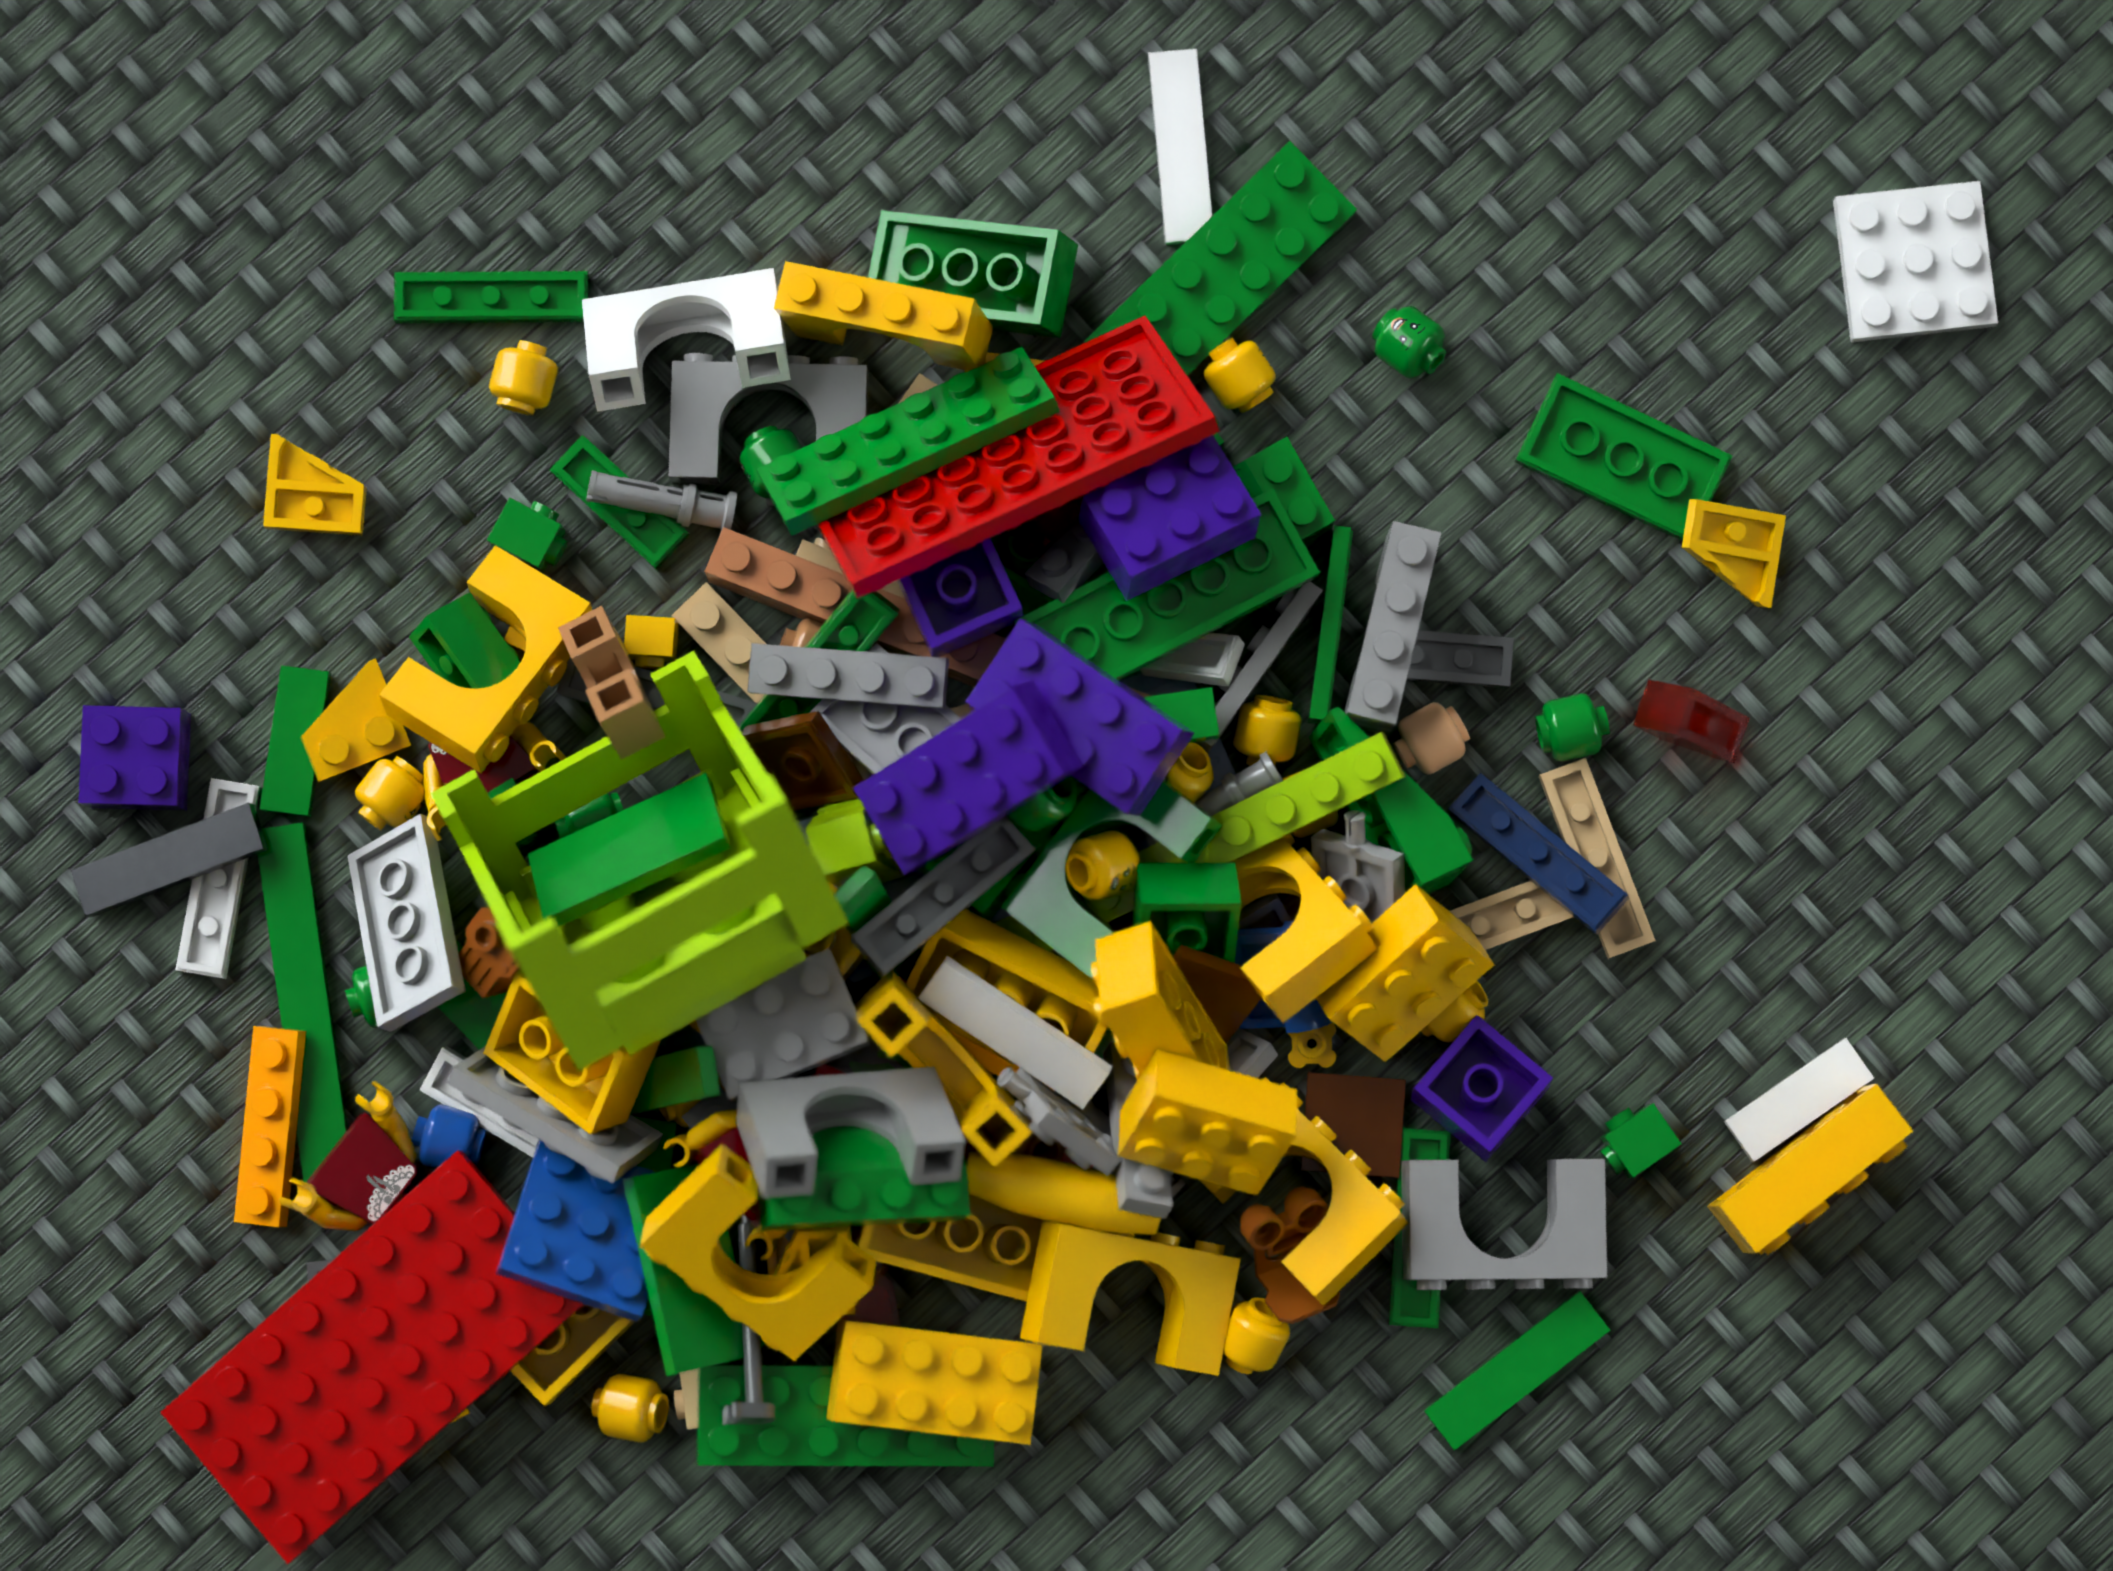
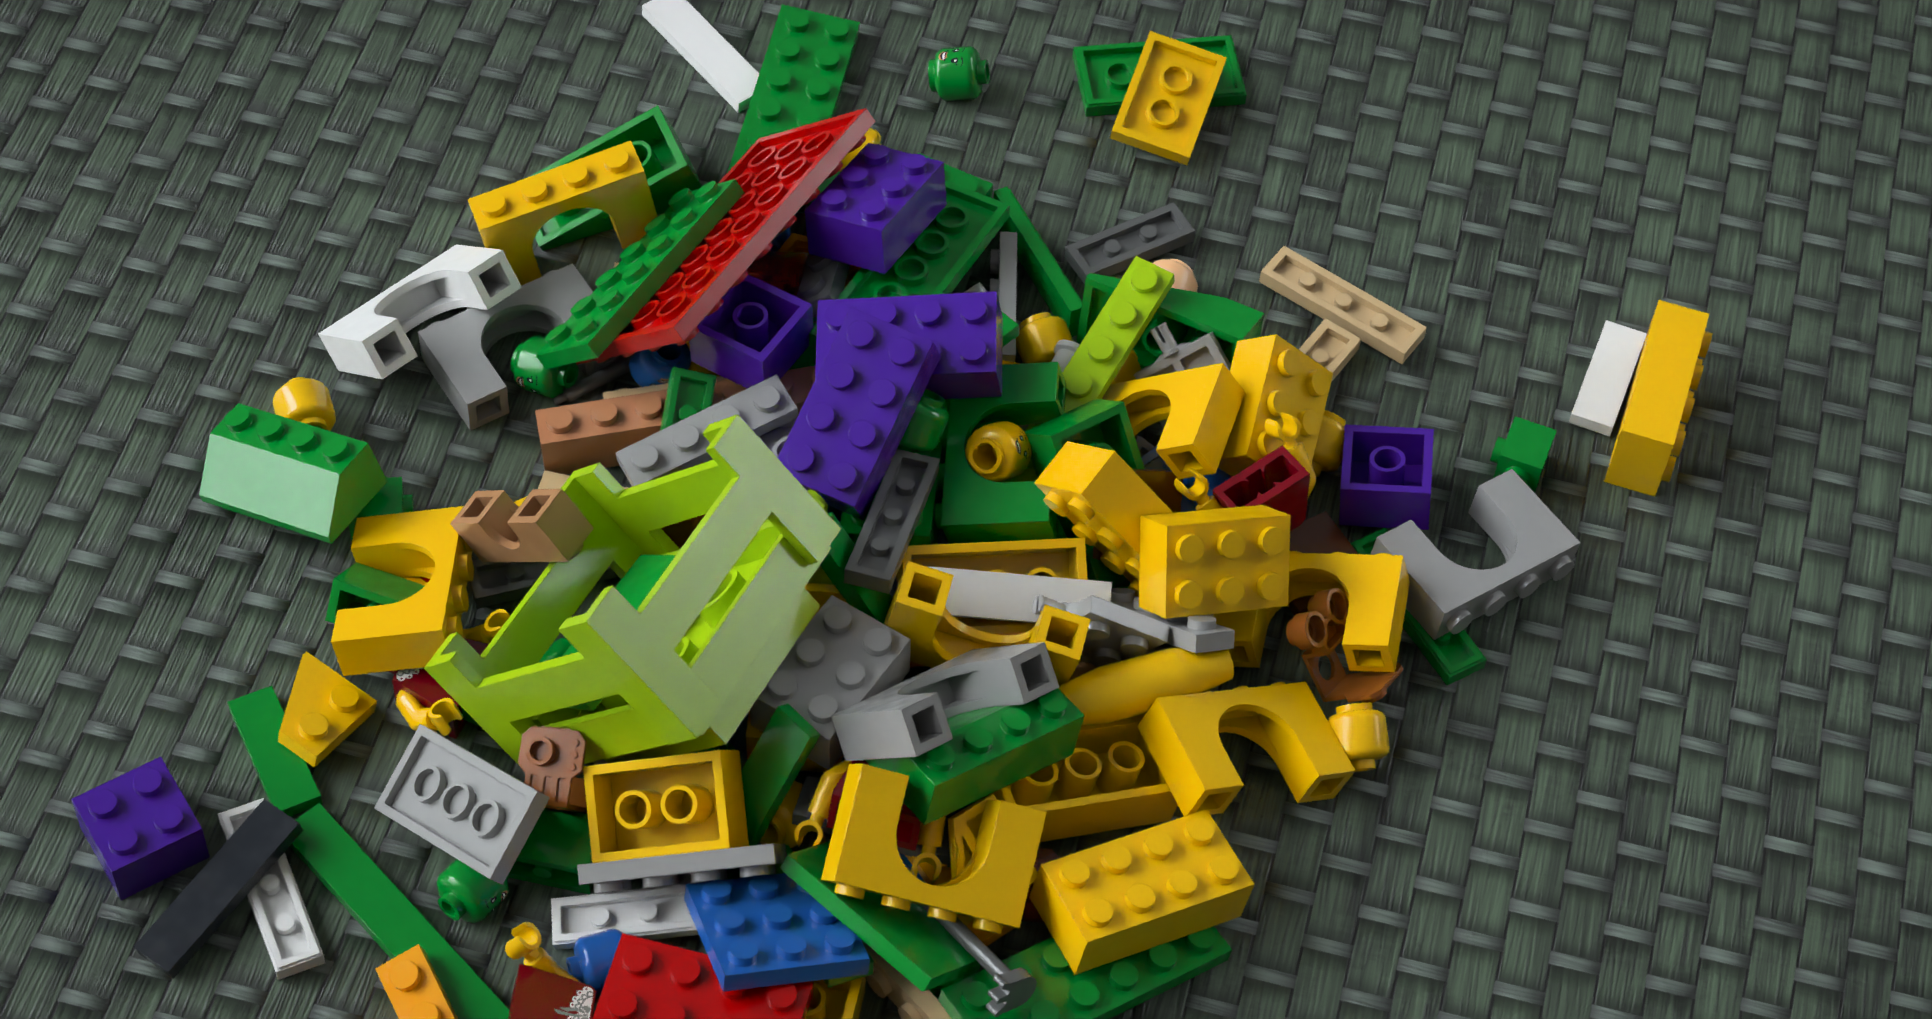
camera: 40 degrees left, 30 degrees down
yellow wing [263,434,367,536] -> none
yellow head [355,756,425,831] -> none
green tile [394,271,589,323] -> none
green tile [549,435,689,570] -> none
light grey pin [586,470,737,531] -> none
light grey arch [1344,521,1441,736] -> none
green tile [1423,1291,1610,1451] -> none
dark blue tile [1448,773,1629,935] -> none
green head [1535,693,1610,762] -> none
clear red slope [1633,679,1750,764] -> none
yellow wing [1682,499,1786,608] -> none
none -> slope [199,403,388,544]
none -> yellow plate [1110,31,1227,165]
none -> dark red torso [1174,412,1316,531]

